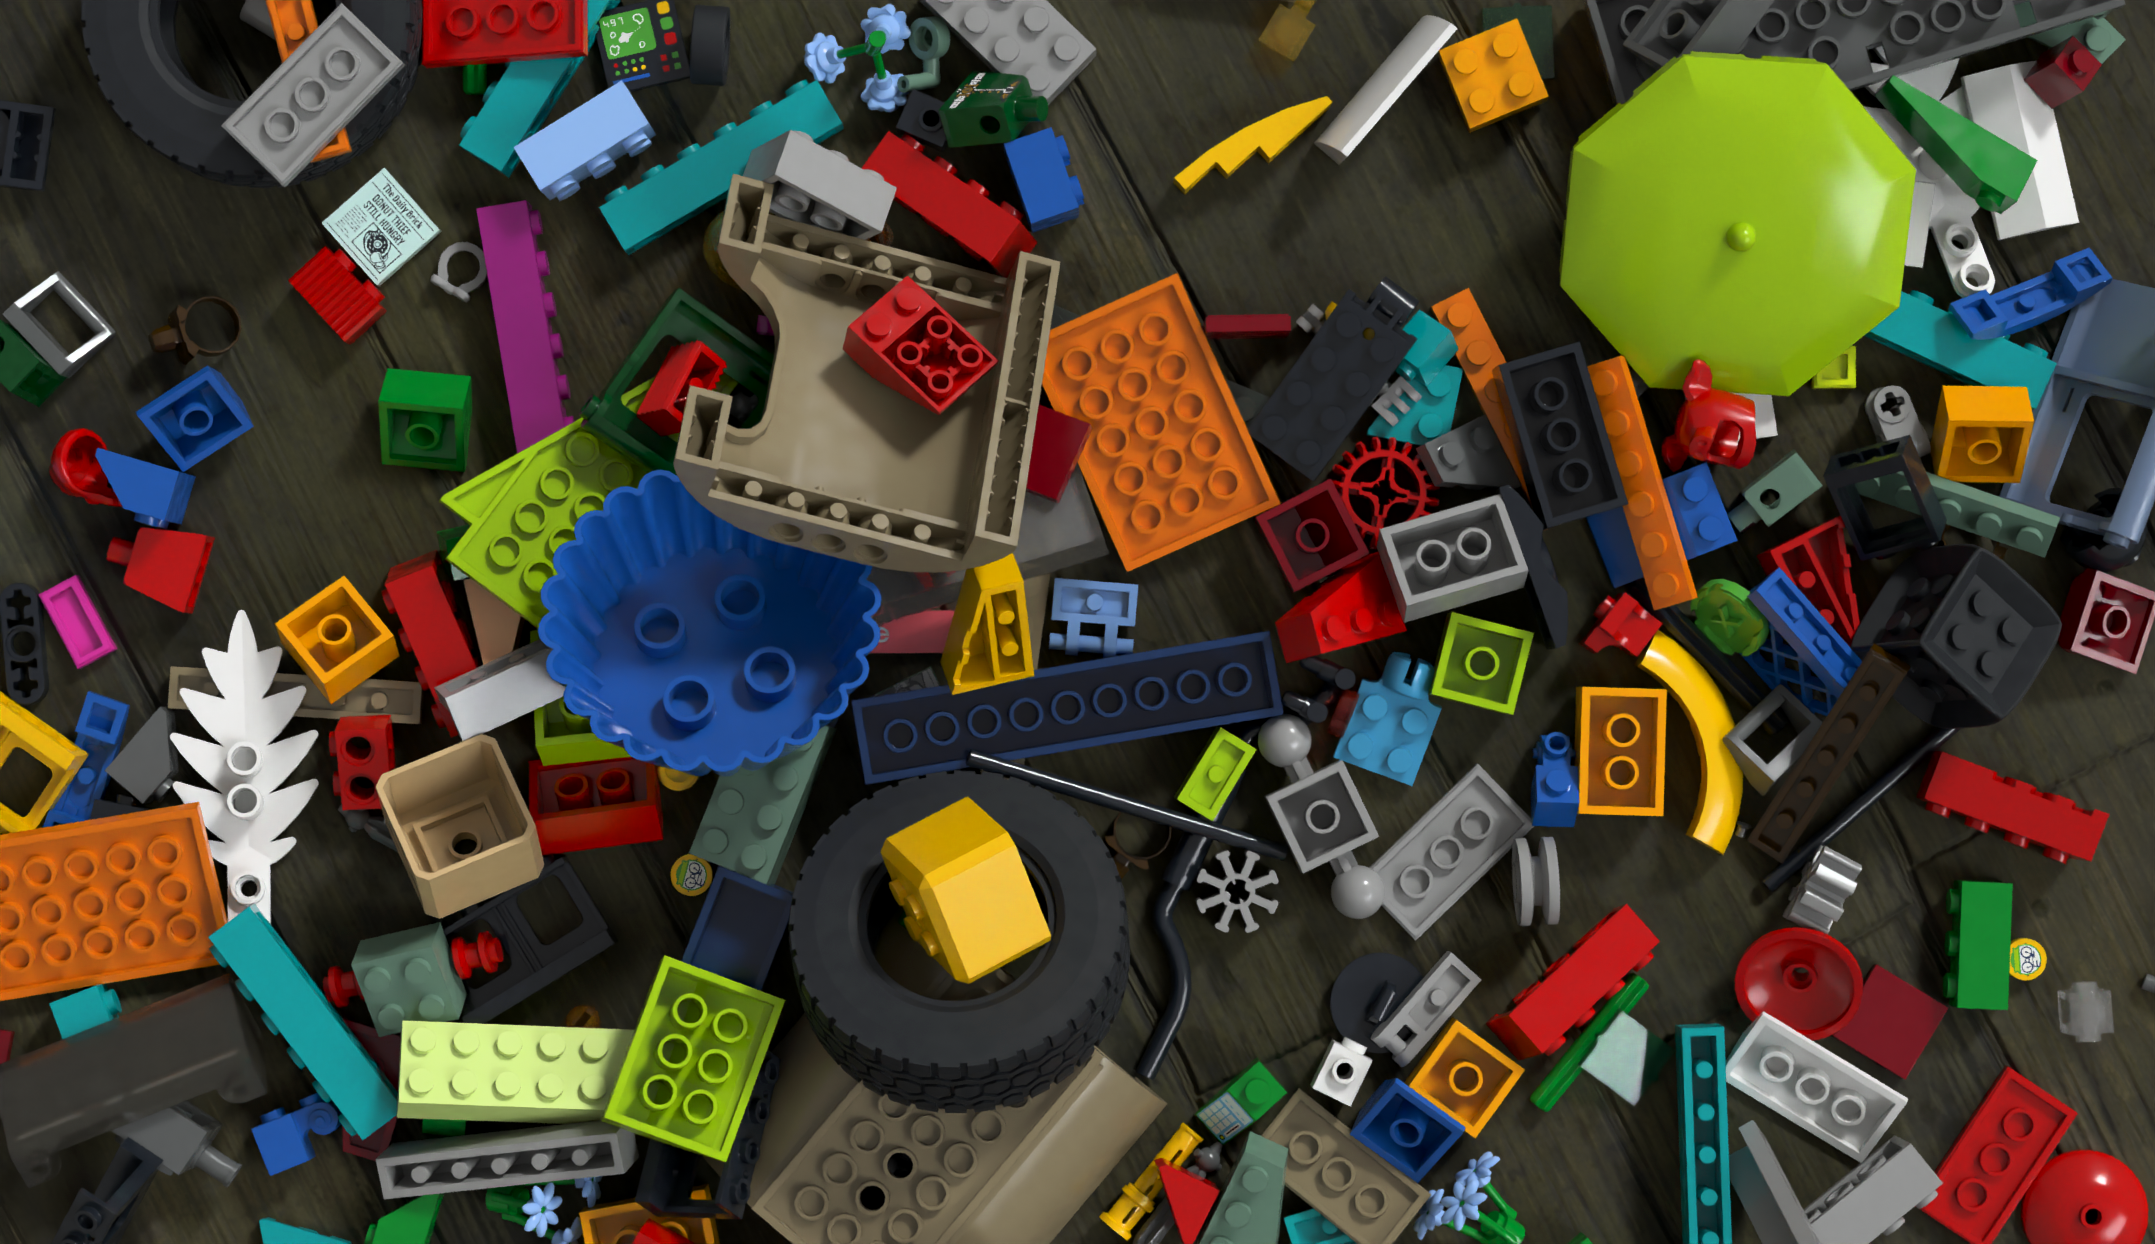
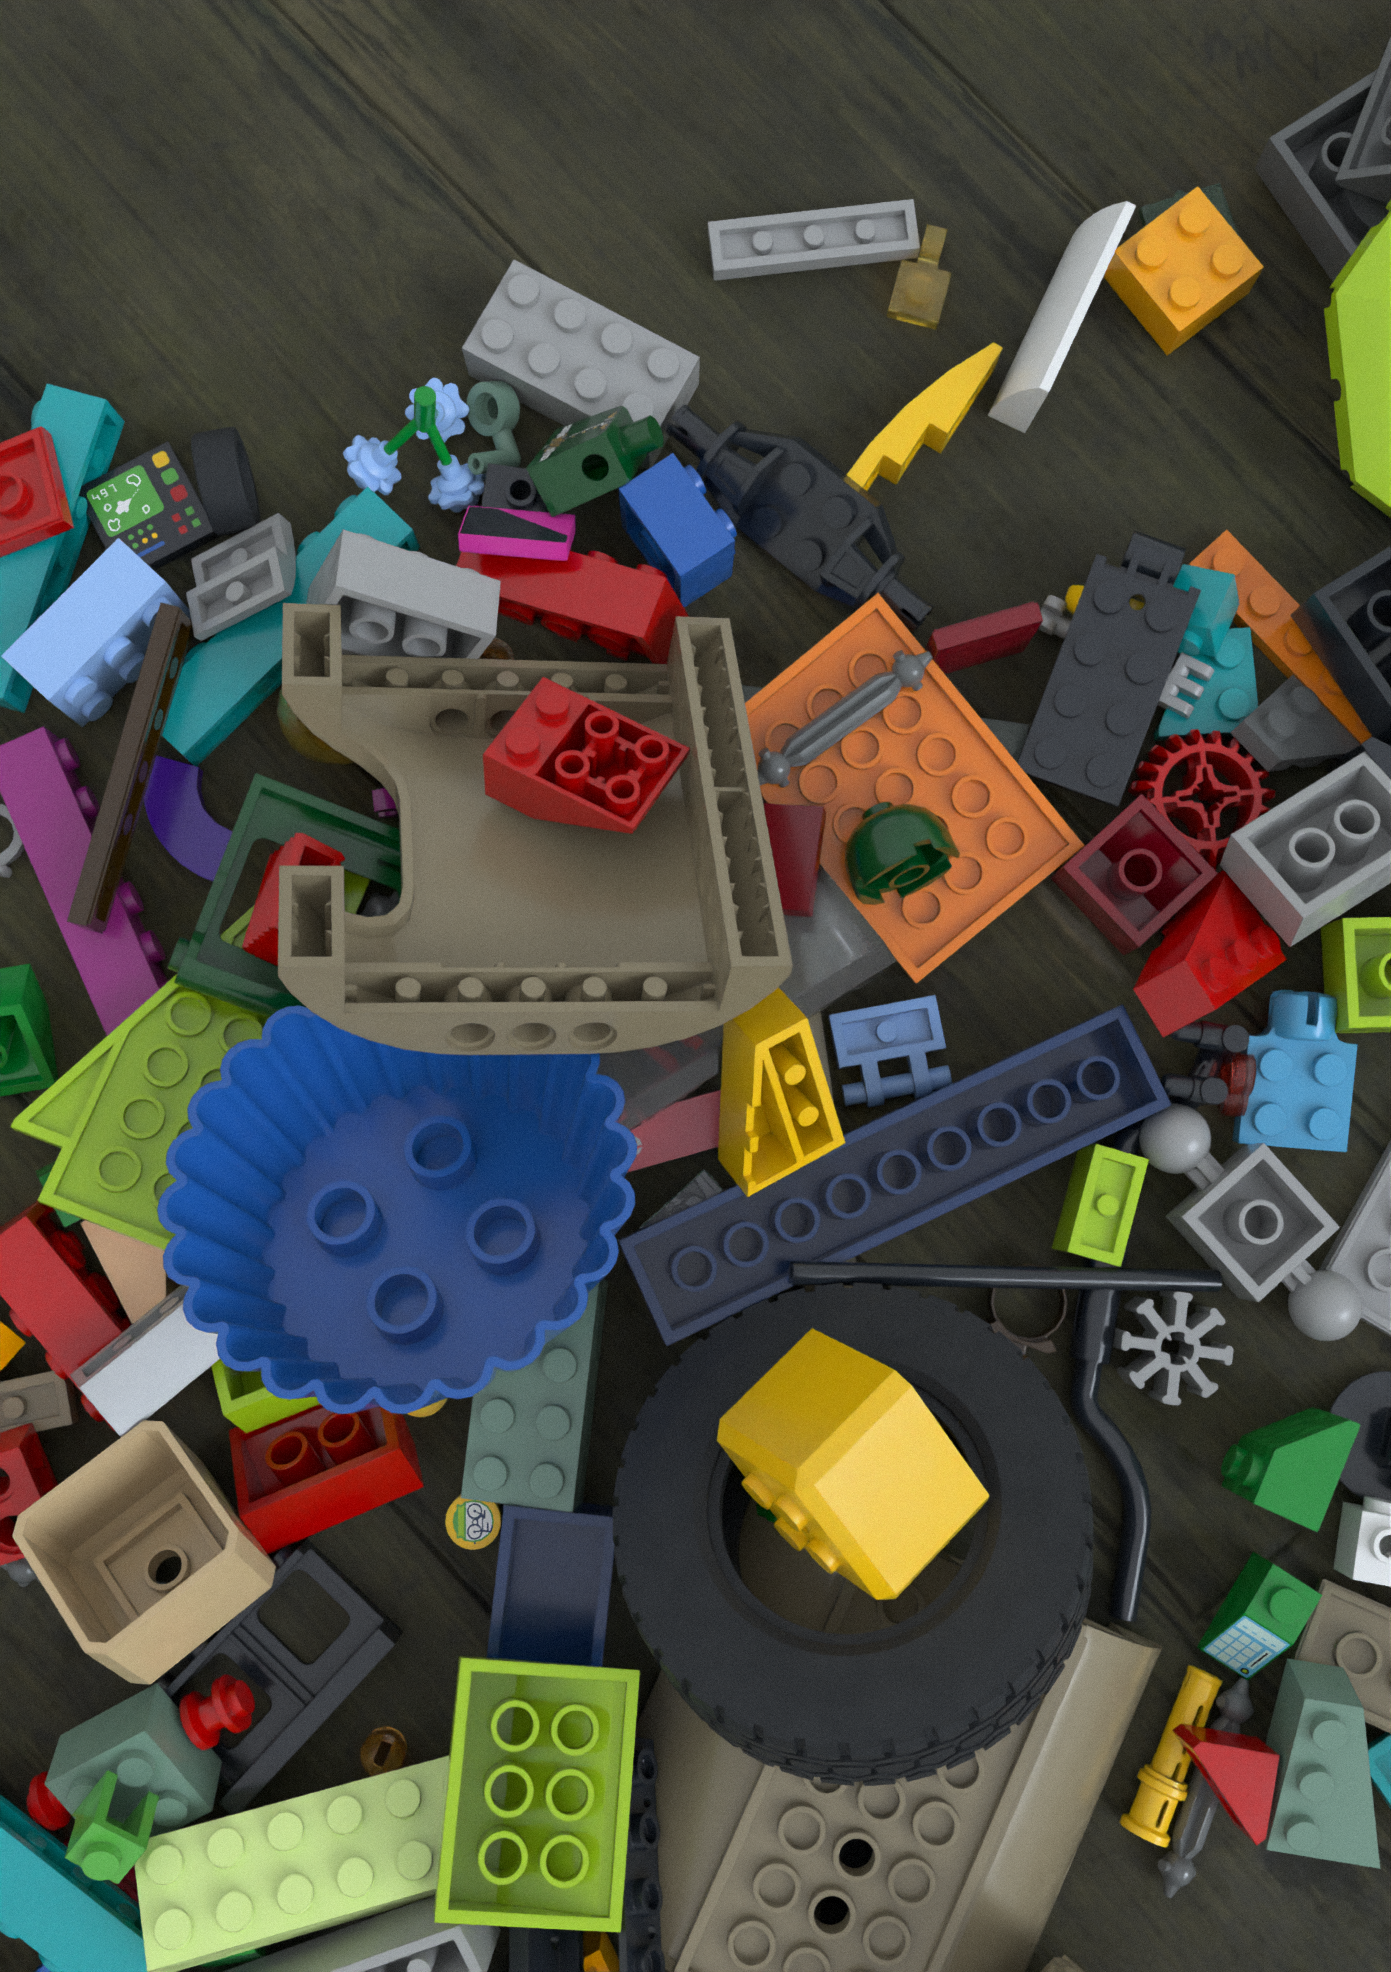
camera: 15 degrees left, 5 degrees down
none -> bright green window [65,1770,159,1884]
none -> dark brown tile [67,602,193,934]
none -> dark purple tile [144,756,232,883]
none -> light grey slope [186,513,296,641]
none -> tile [458,506,575,561]
none -> black plate [665,404,934,634]
none -> dark grey wheel [757,650,933,788]
none -> dark green cylinder [845,802,960,905]
none -> green slope [1221,1407,1361,1532]

